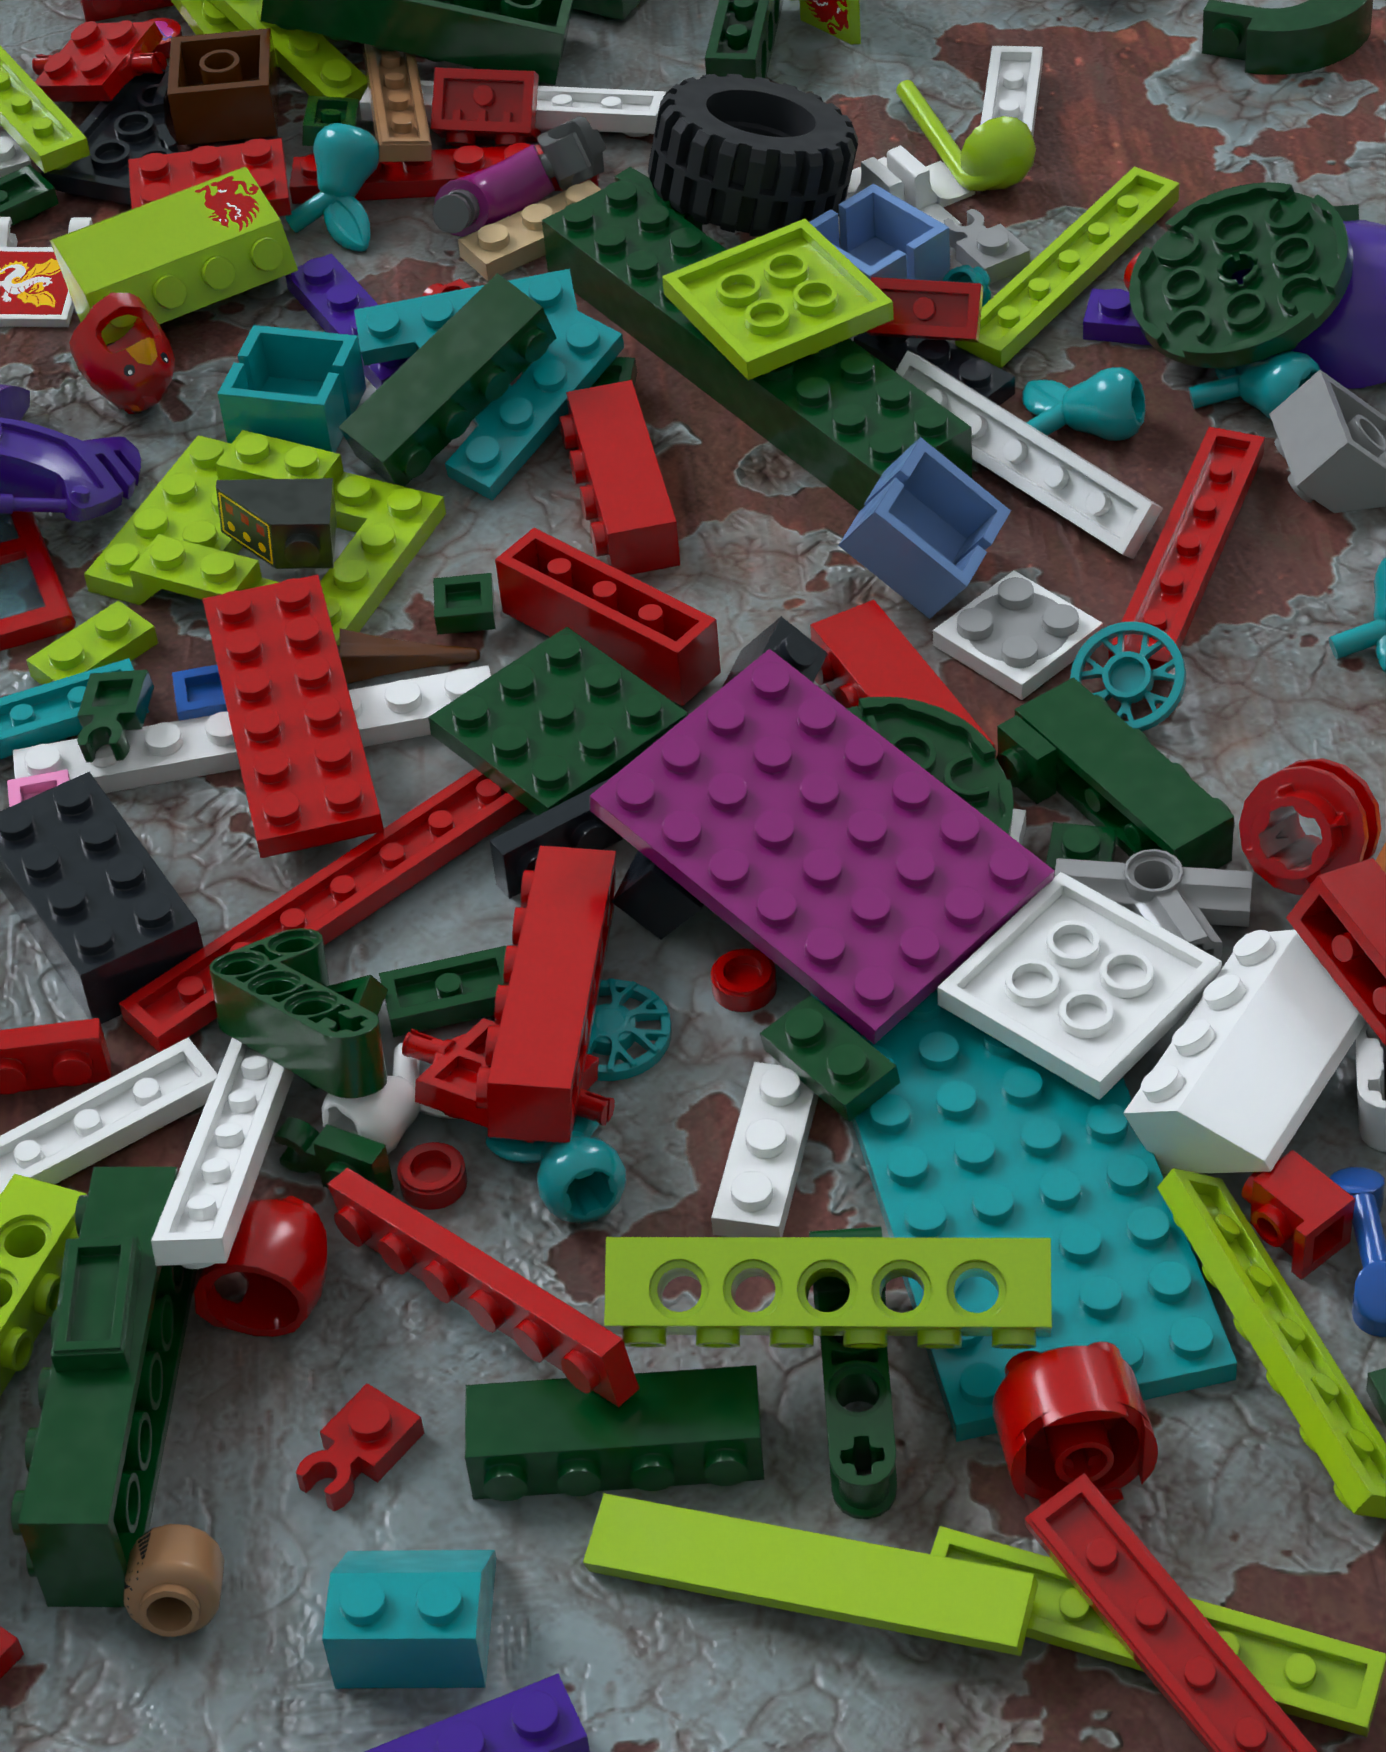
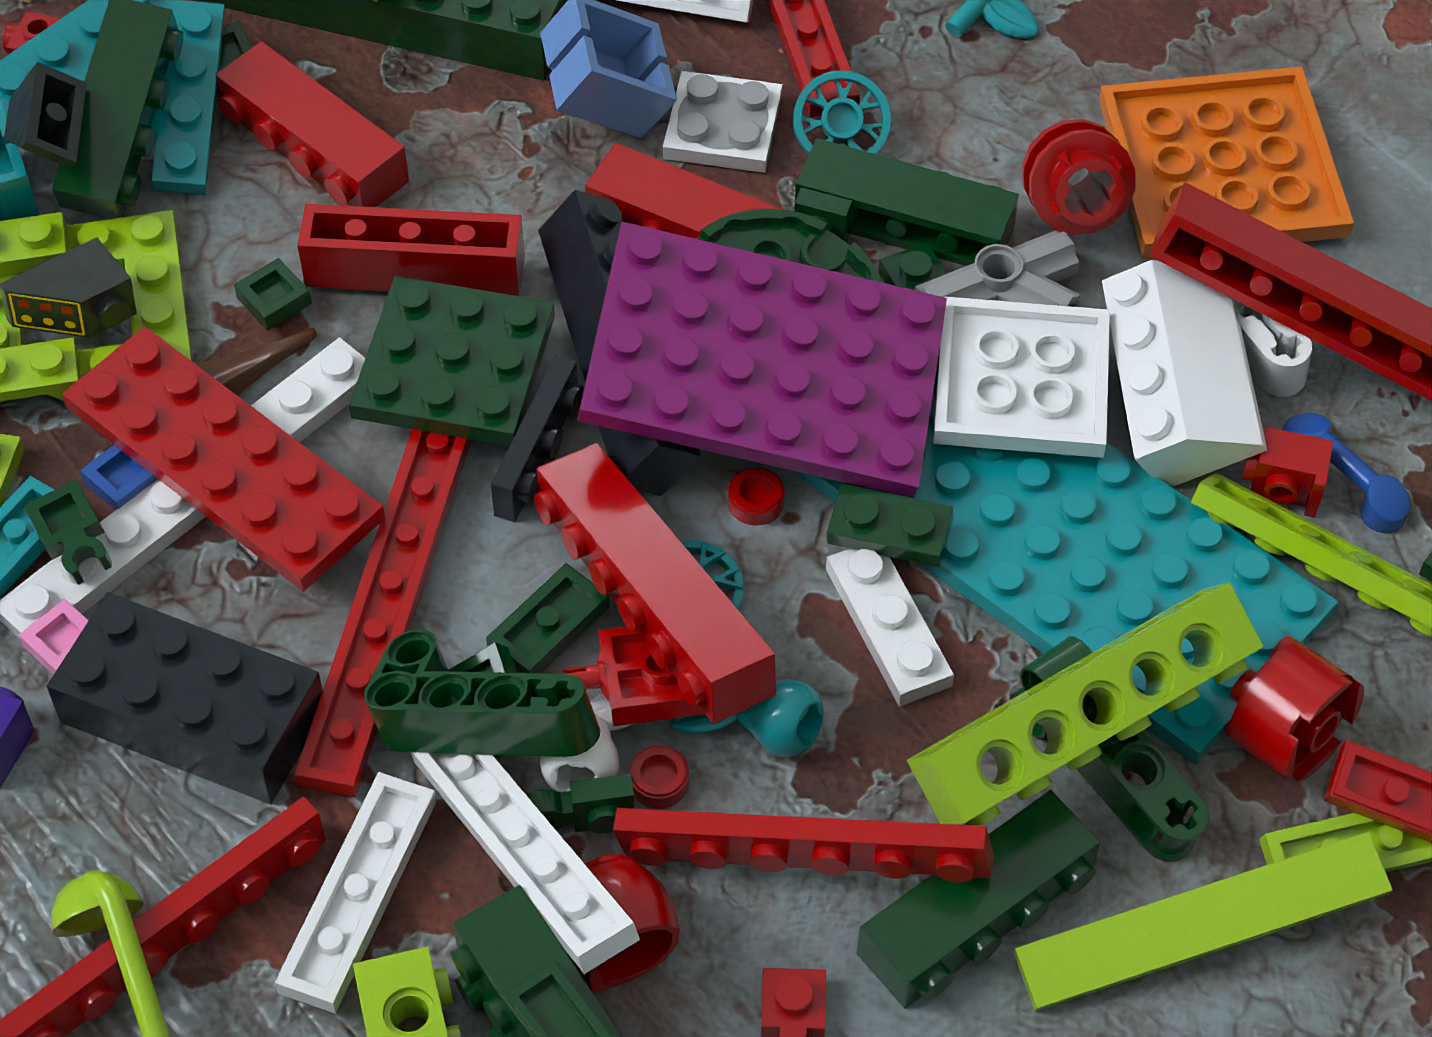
camera: 40 degrees left, 10 degrees up
none -> pearl dark grey slope [4,62,87,169]

